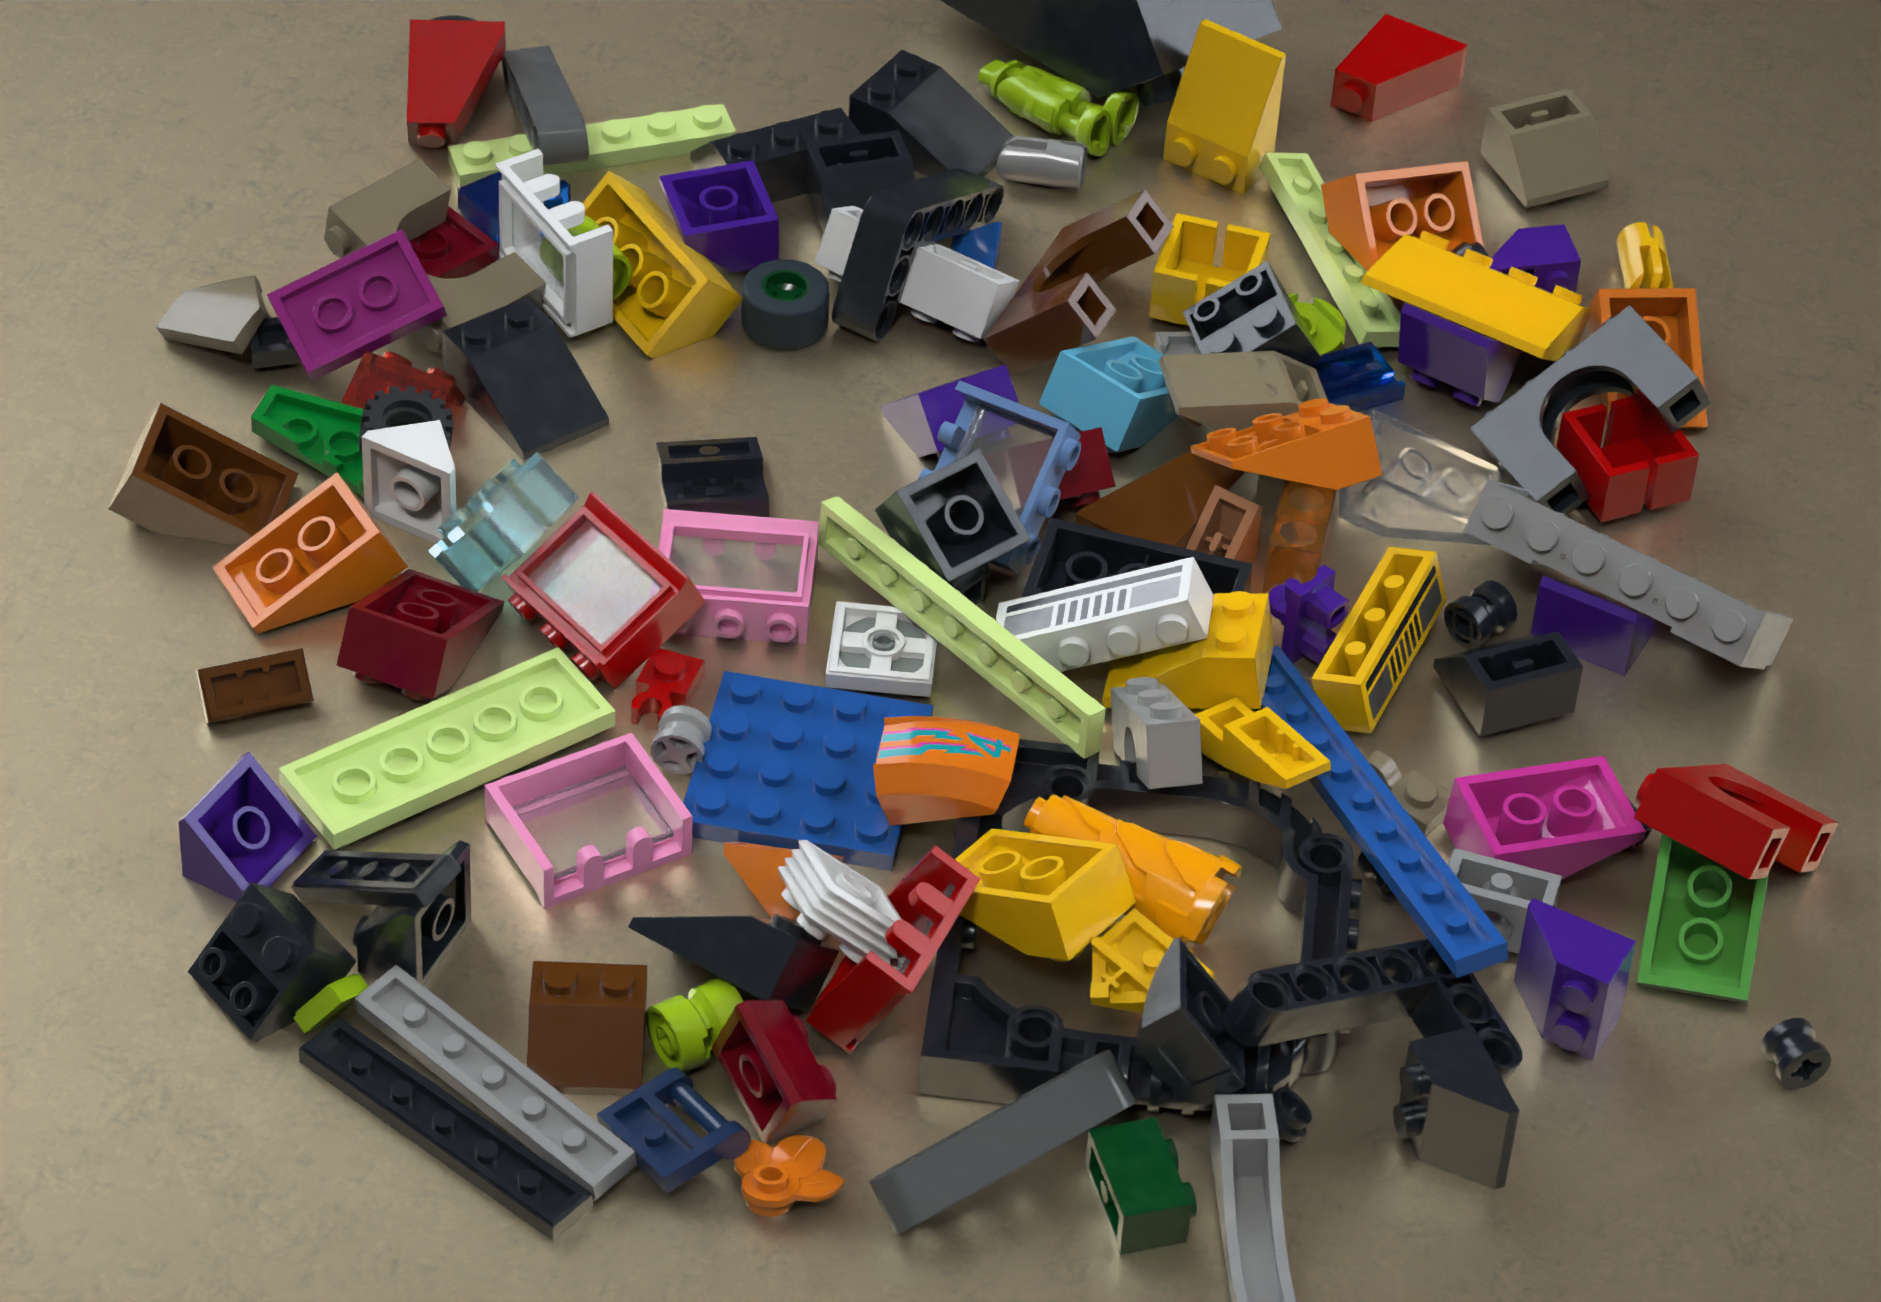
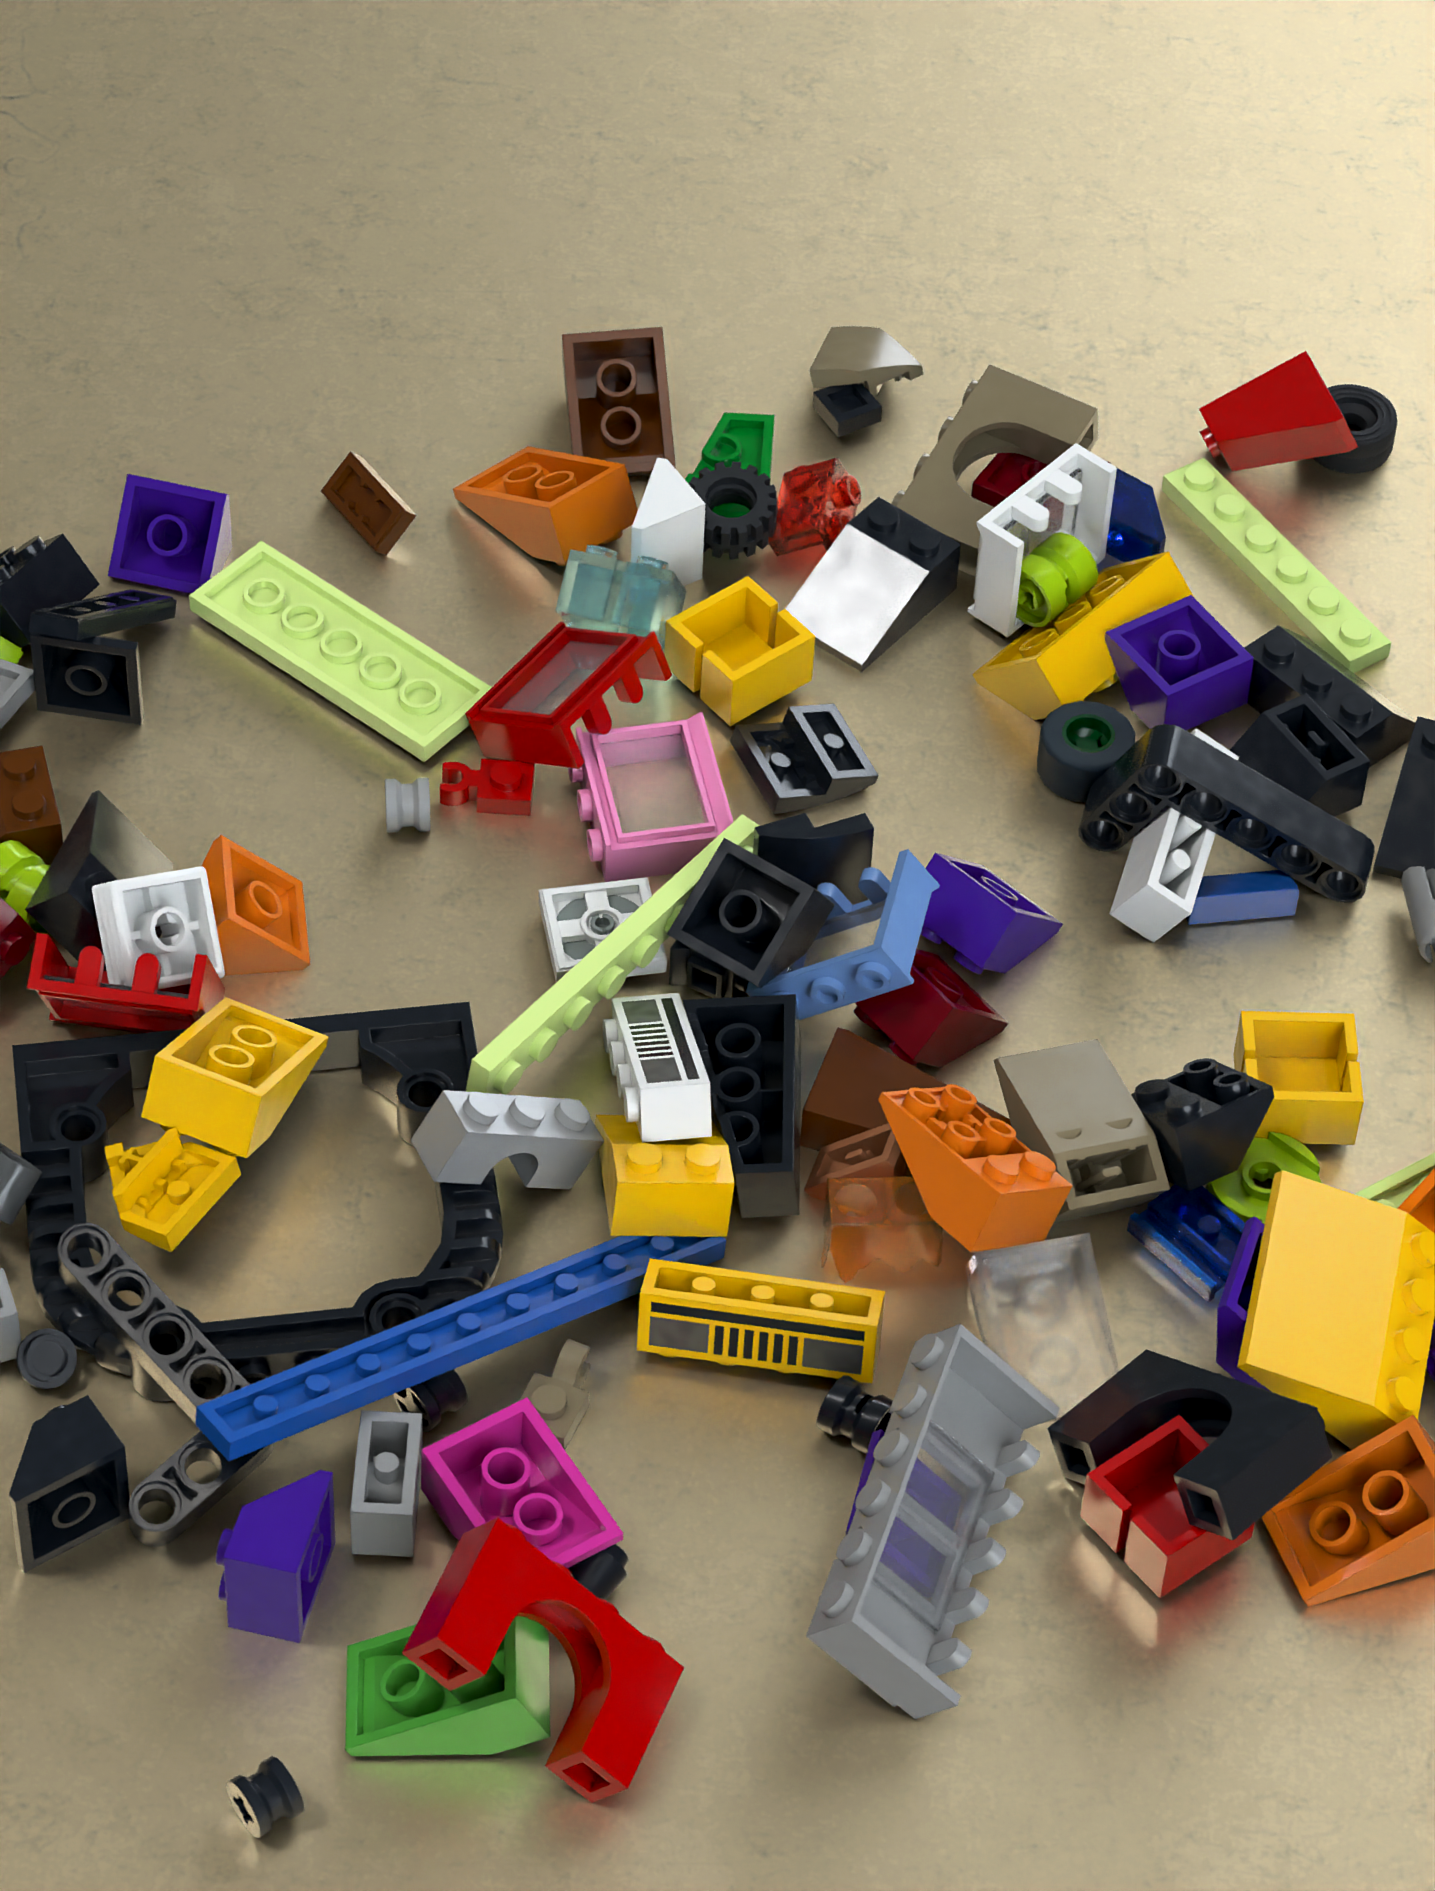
camera: 75 degrees right, 5 degrees up
magenta plate [267,229,447,382] -> none
dark red slope [336,569,505,701] -> none
bright pink window [485,733,693,909] -> none
dark grey beam [501,45,589,166] -> none
blue plate [683,671,933,871] -> none
orange slope [873,716,1020,826] -> none
reddish brown arch [984,189,1174,376] -> none
light orange cone [1023,794,1243,957] -> none
medium azure slope [1038,336,1178,453] -> none
black slope [1135,938,1245,1106] -> none
yellow slope [1188,697,1331,789] -> none
dark purple hips [1269,564,1350,664] -> none
black slope [1433,632,1583,737] -> none
none -> yellow piece [664,576,815,726]
none -> black slope [753,813,874,905]

